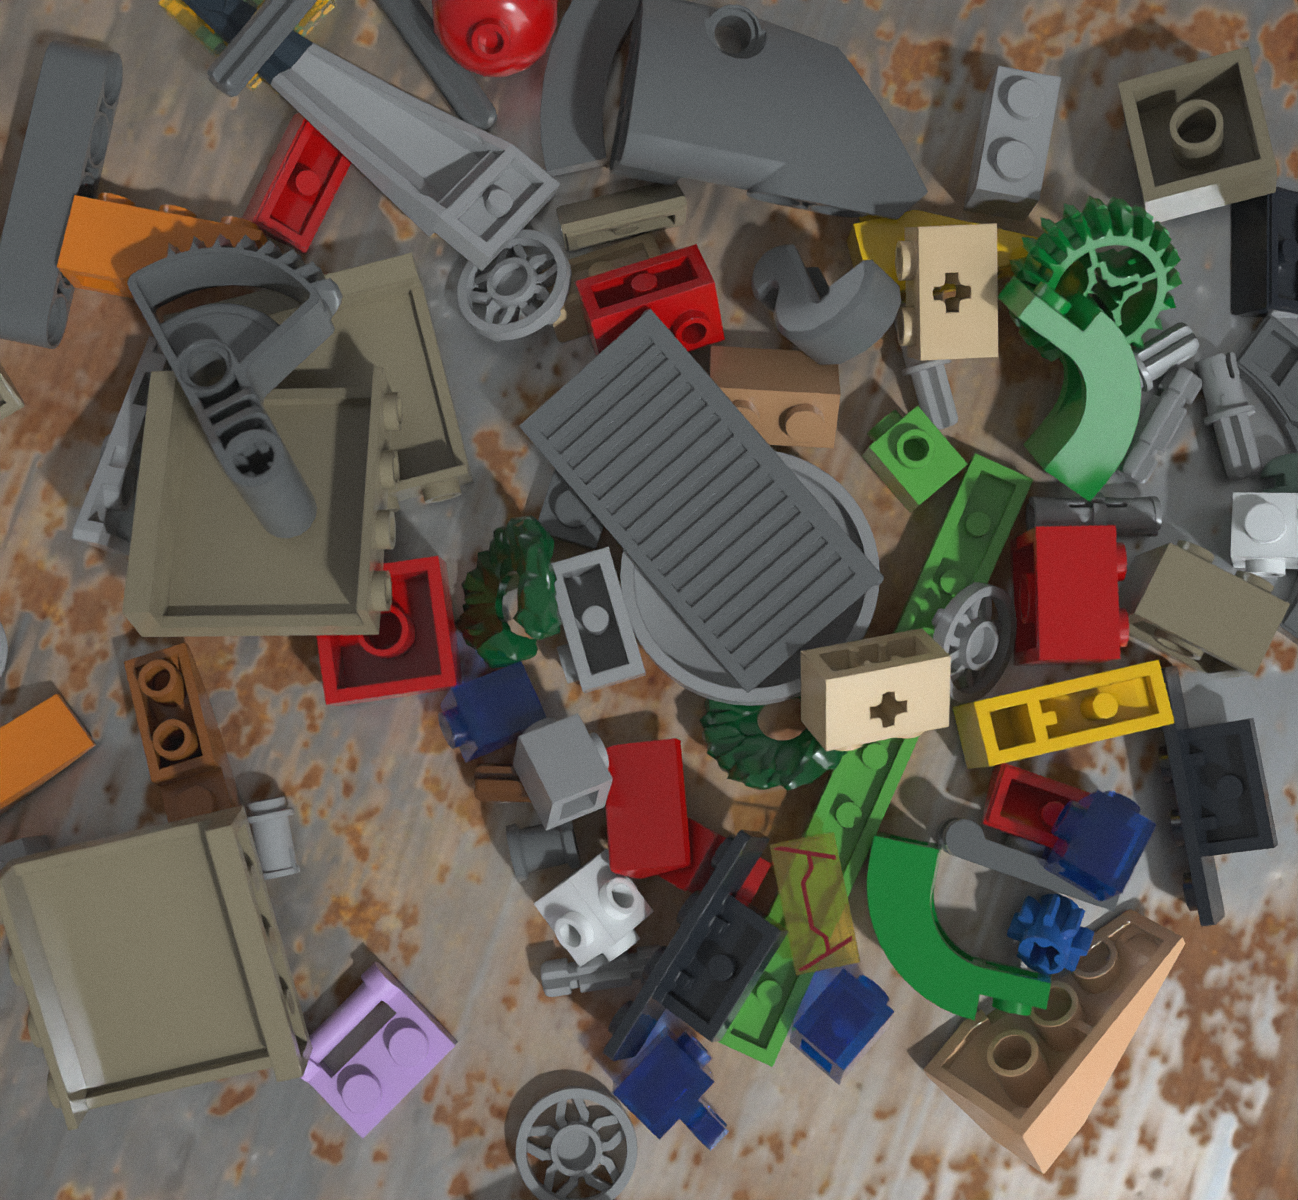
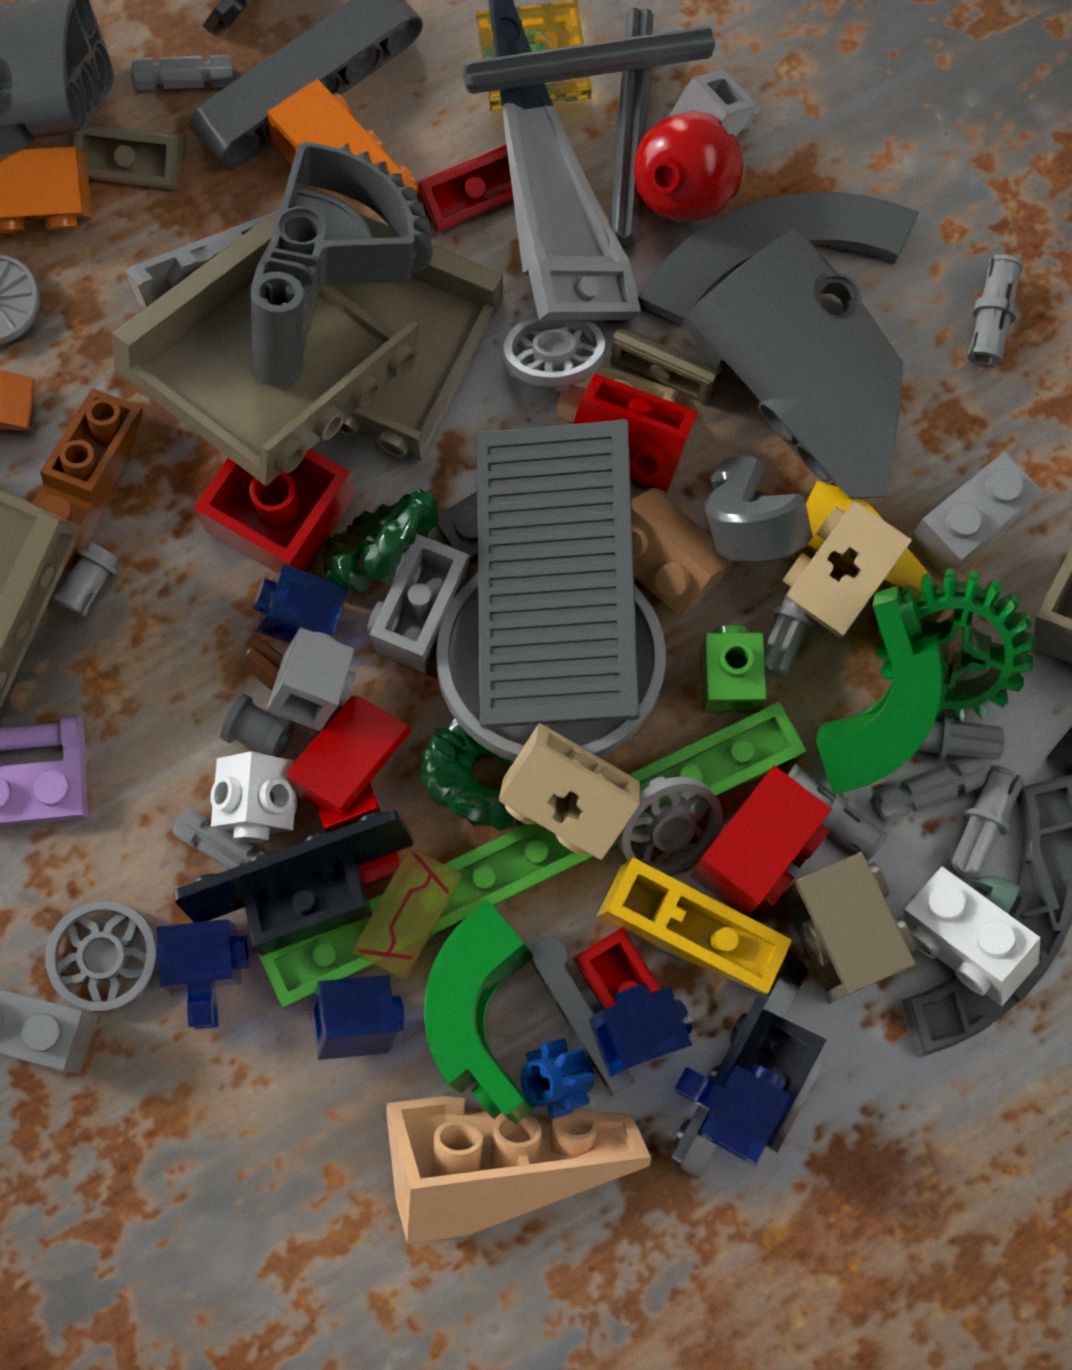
camera: 40 degrees right, 10 degrees down
none -> clear blue brick [674,1063,792,1168]

